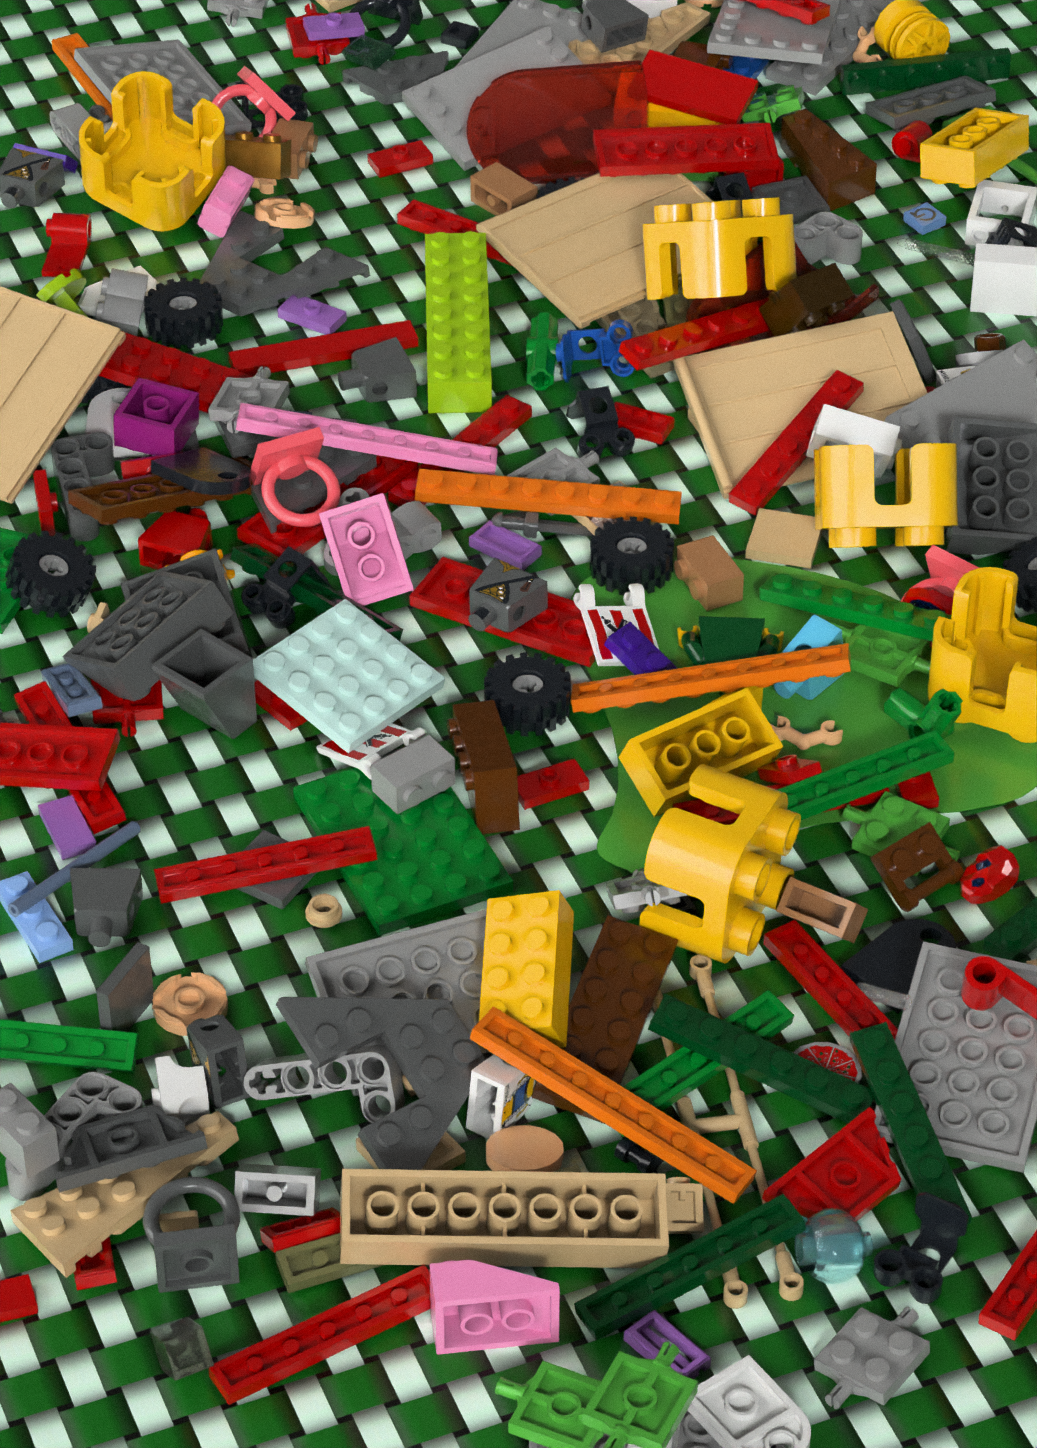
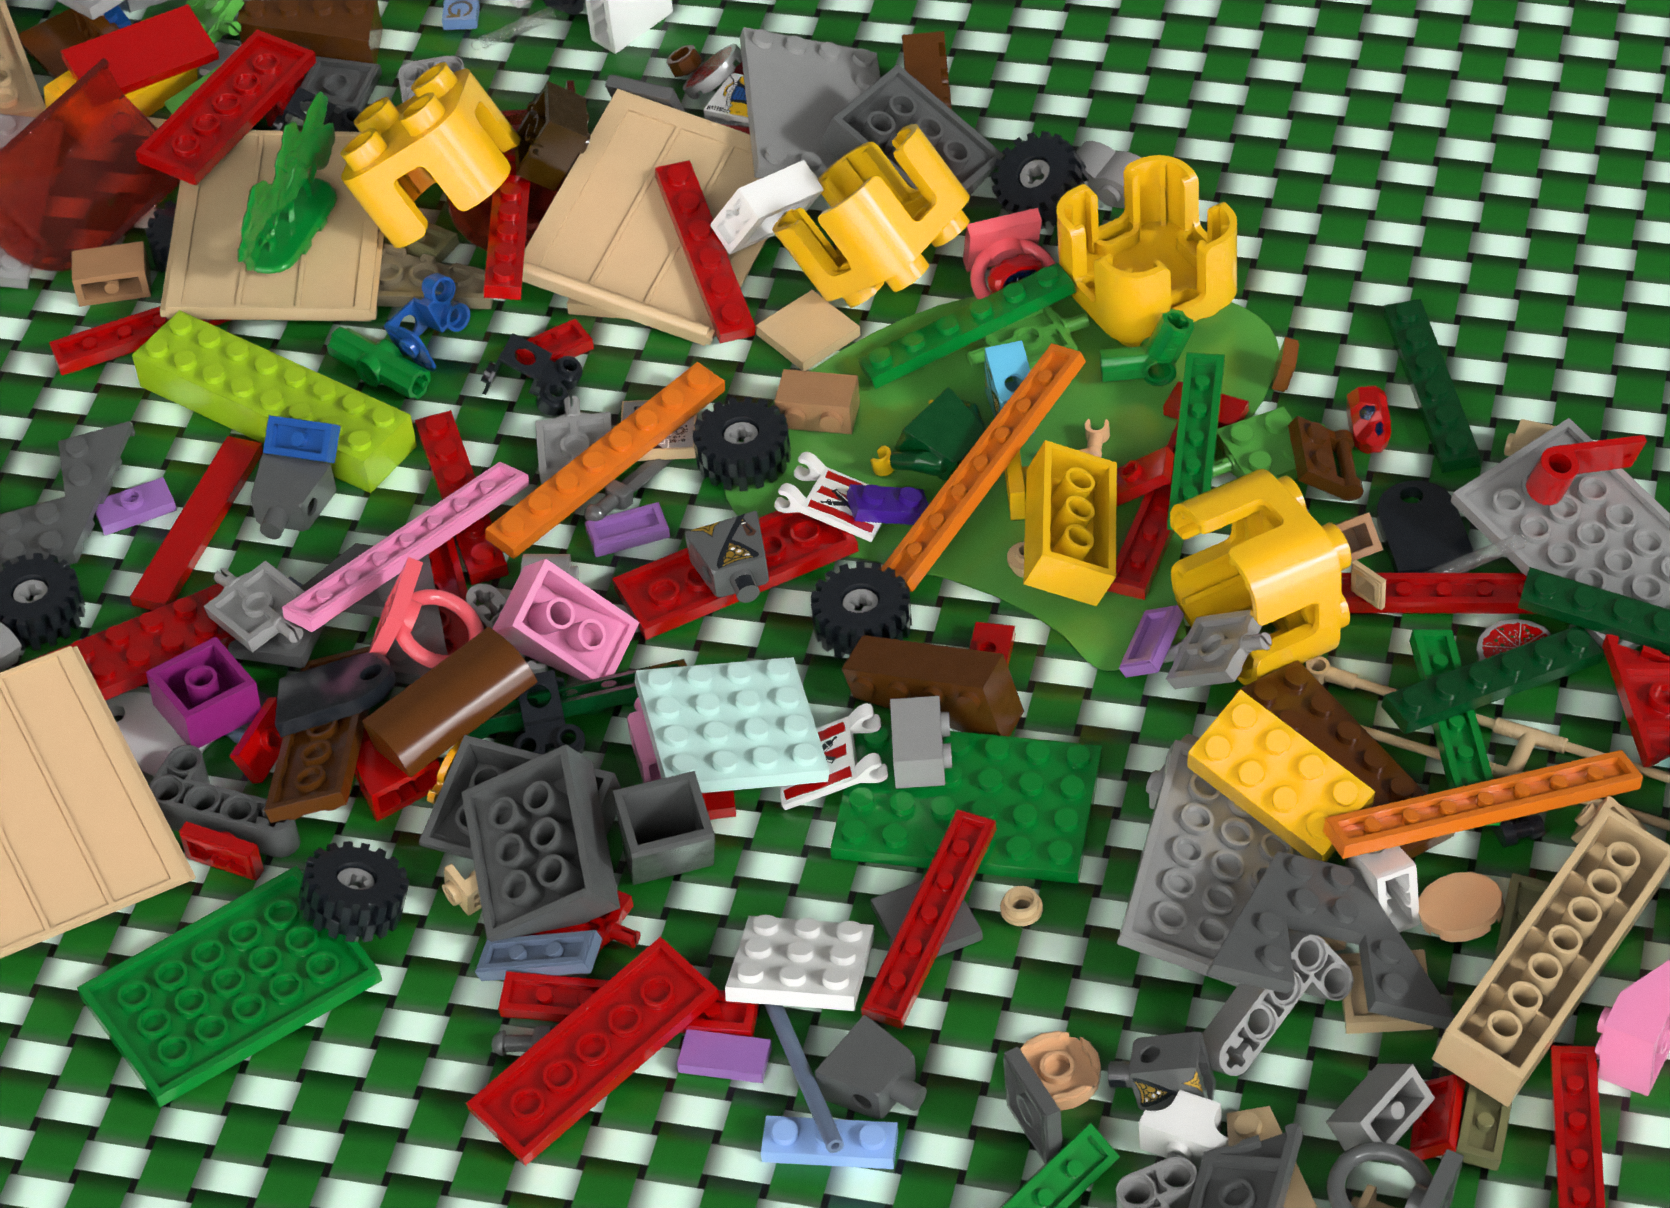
camera: 50 degrees left, 5 degrees up
none -> green plant [237,91,337,274]
none -> blue plate [263,415,341,464]
none -> reddish brown brick [362,627,538,778]
none -> white plate [725,915,874,1011]
none -> medium lavender tile [1119,605,1184,678]
none -> dark orange tile [1272,337,1299,392]
none -> tan slope [1351,560,1386,610]

